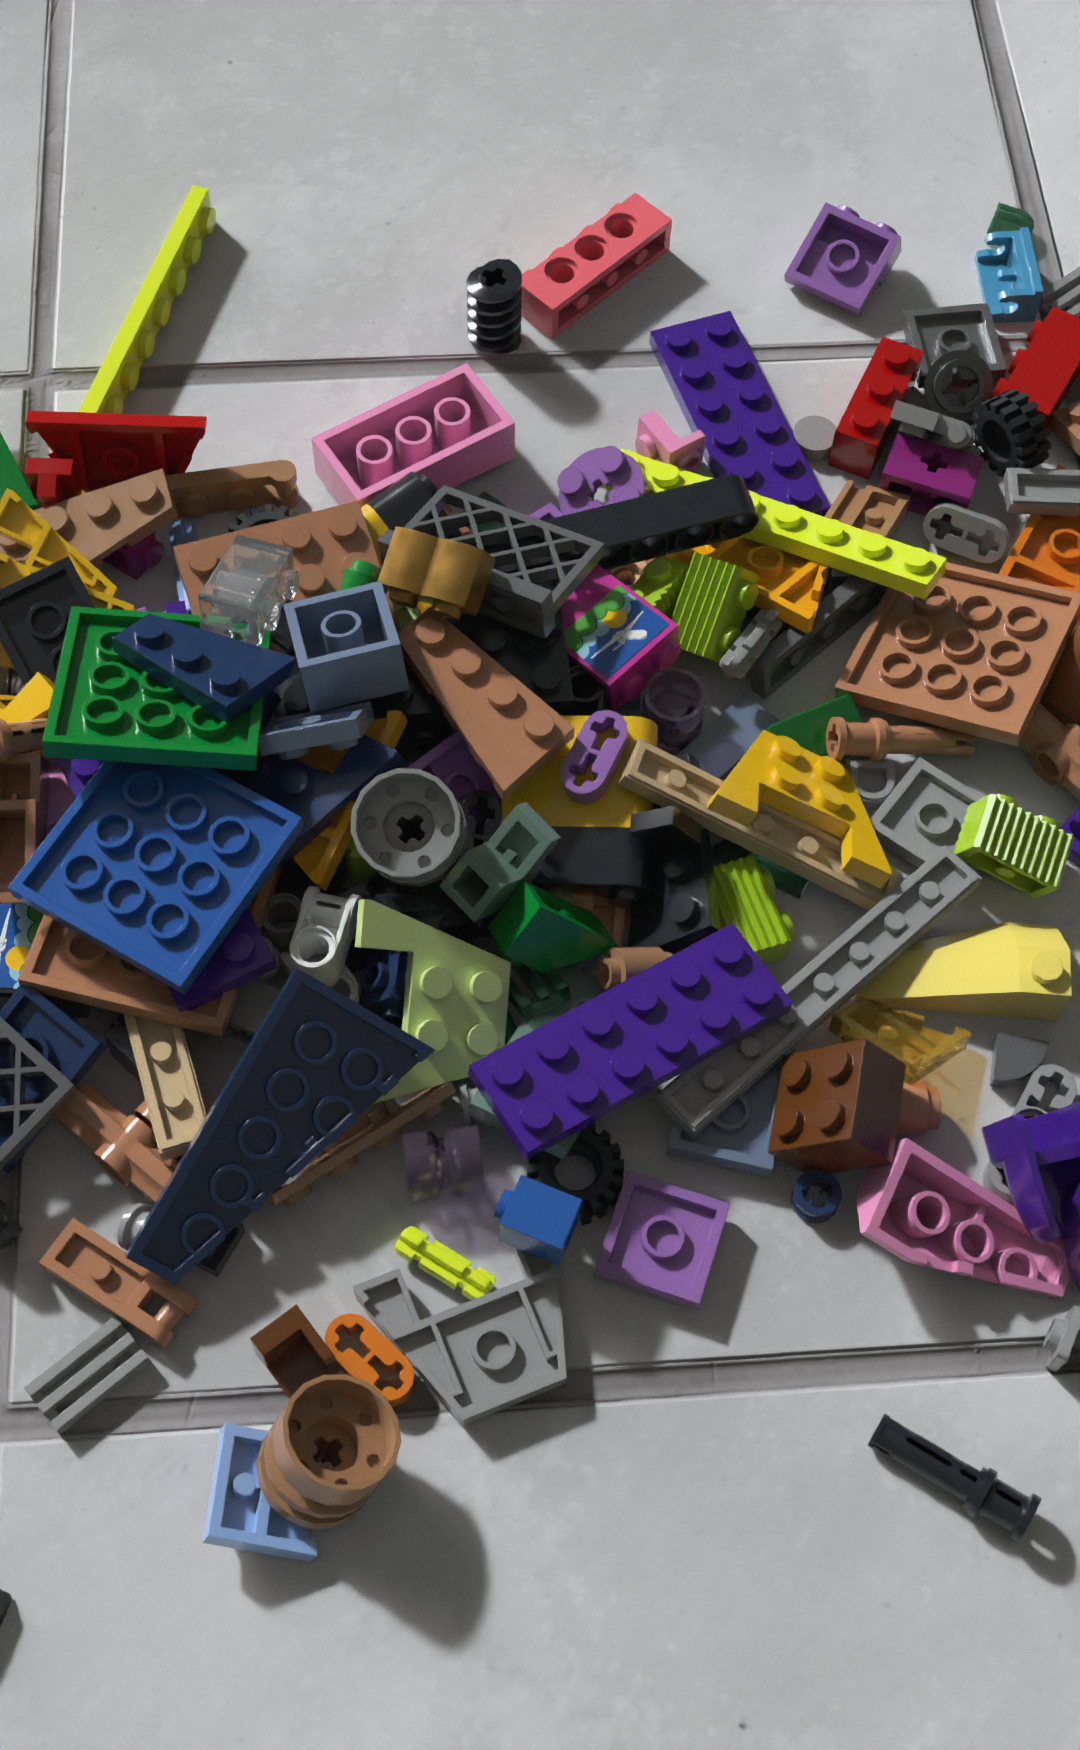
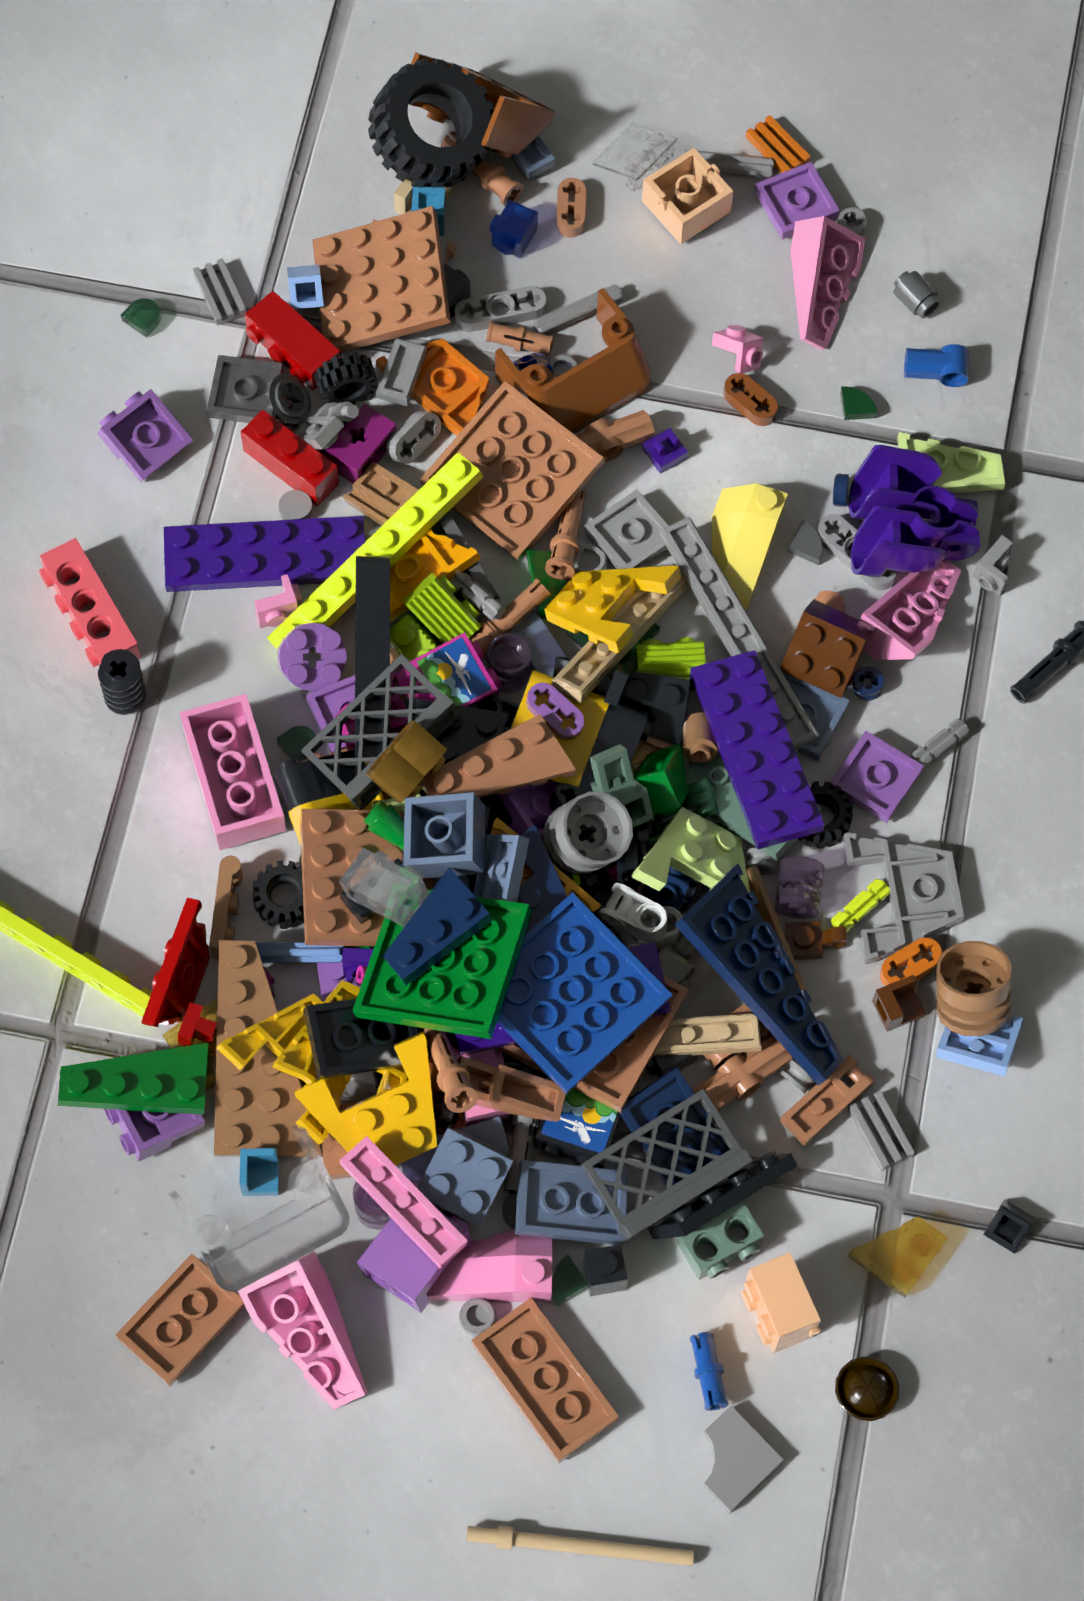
camera: 75 degrees left, 5 degrees up
blue brick [493,1175,582,1266] -> none
clear yellow wing [828,996,971,1085] -> none
lime brick [953,794,1074,898] -> none
dark azure hinge [974,227,1044,323] -> none
none -> nougat pin [469,579,551,661]
none -> reddish brown plate [785,921,847,960]
none -> light grey axle [911,719,969,769]

